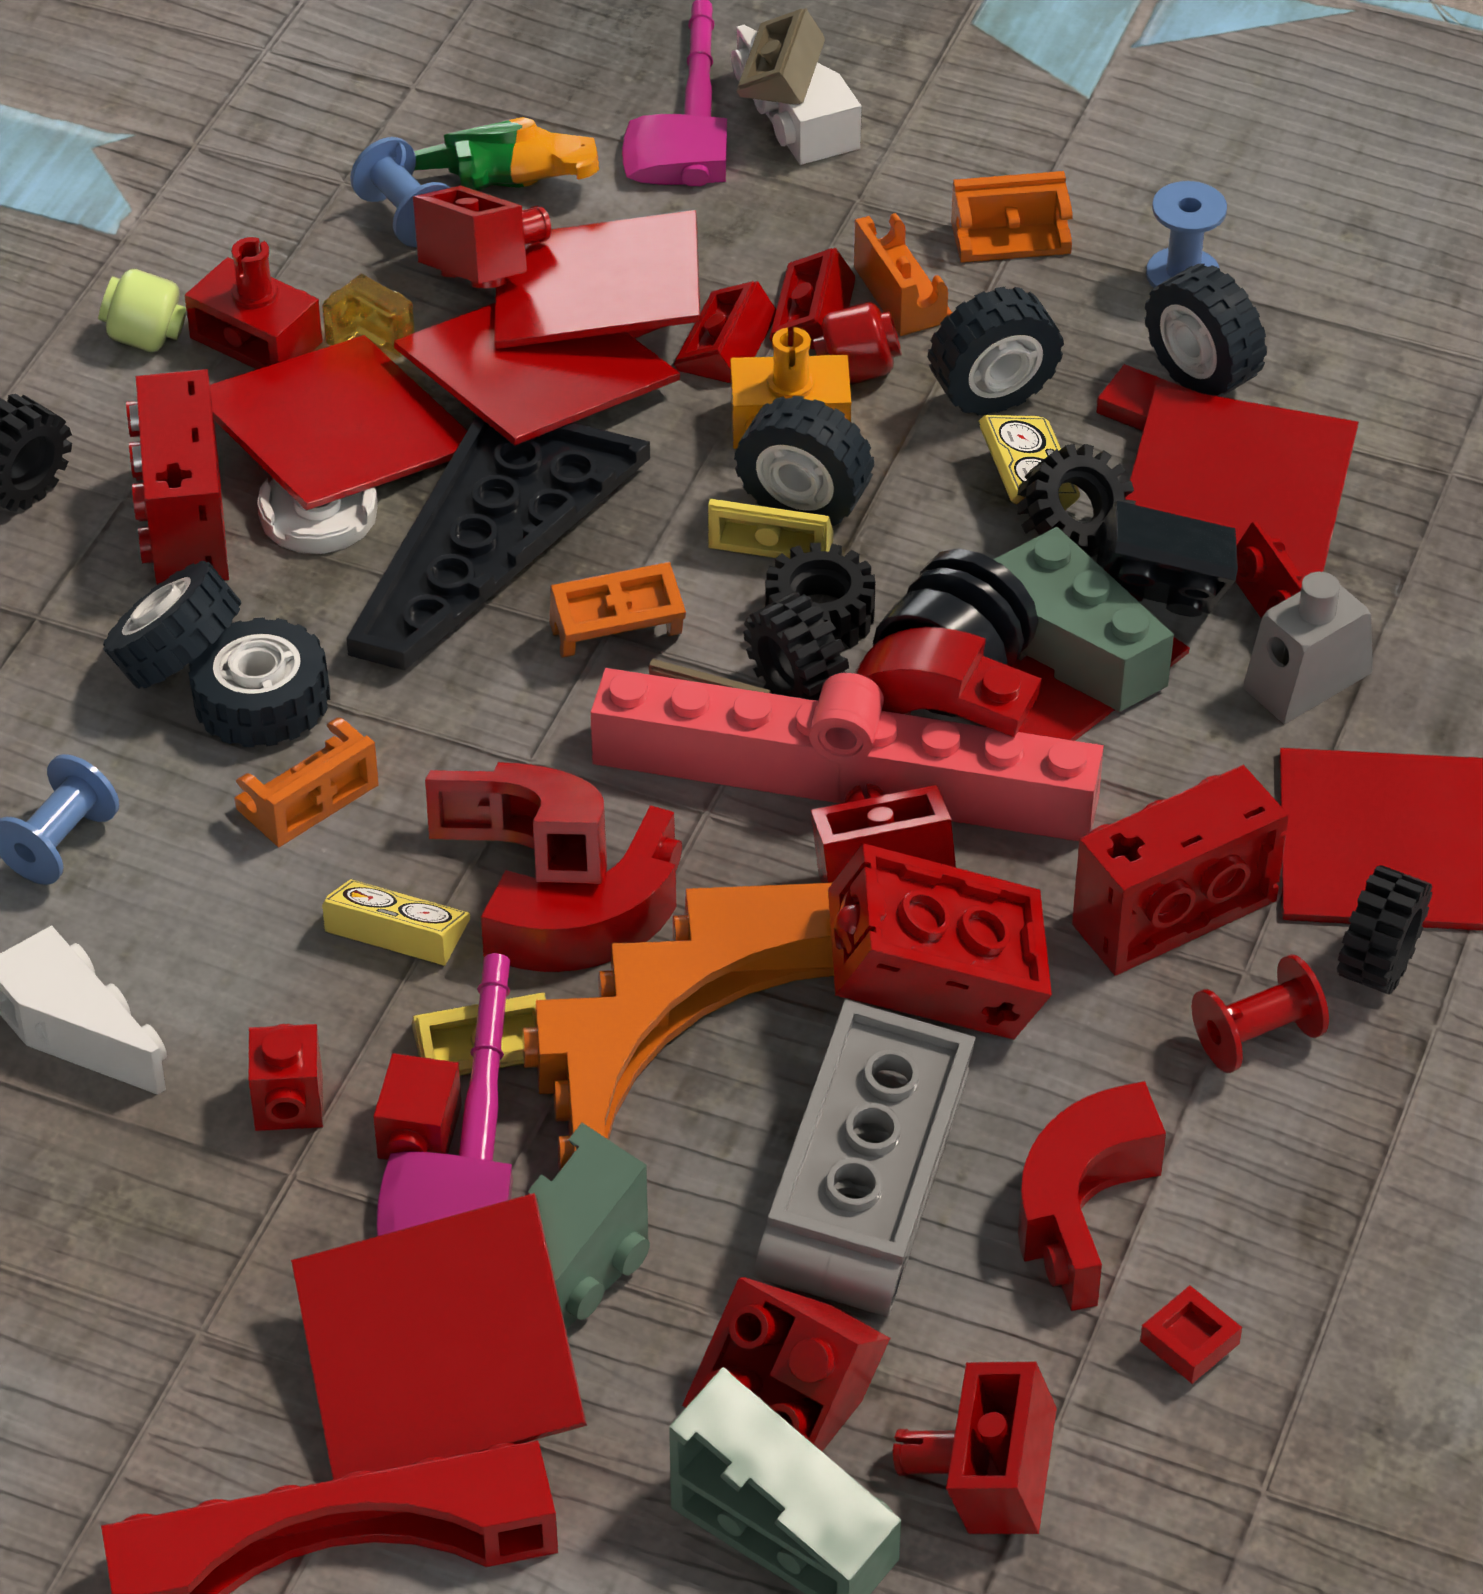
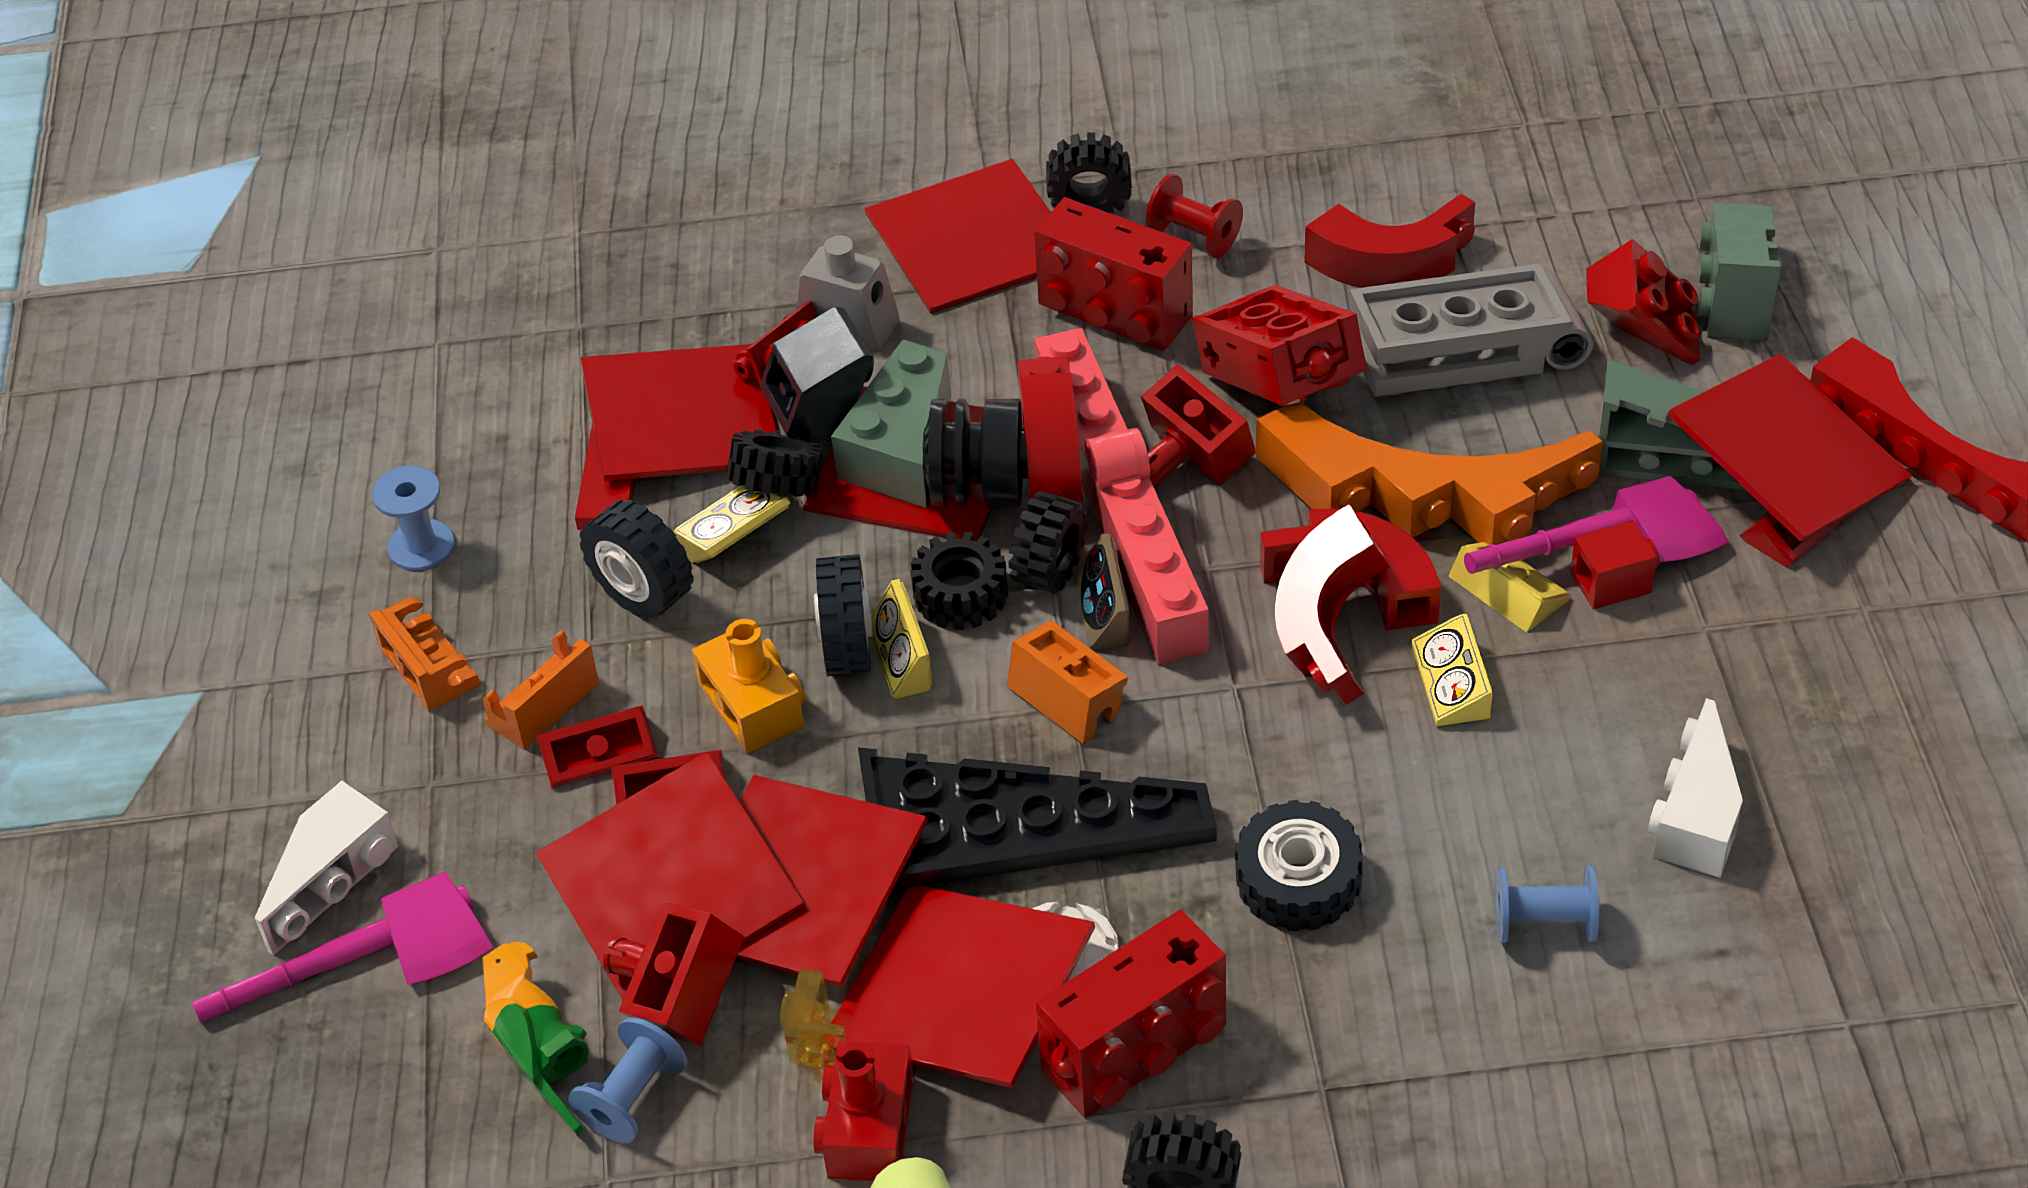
camera: 115 degrees left, 0 degrees up
black wheel [103,561,241,689] -> none
orange hinge [235,717,379,848] -> none
red brick [248,1024,323,1131] -> none
dark tan slope [736,8,825,104] -> none
red head [813,302,902,385] -> none
red brick [893,1361,1057,1534] -> none
red plate [1140,1285,1242,1384] -> none
black wheel [1144,263,1267,397] -> none

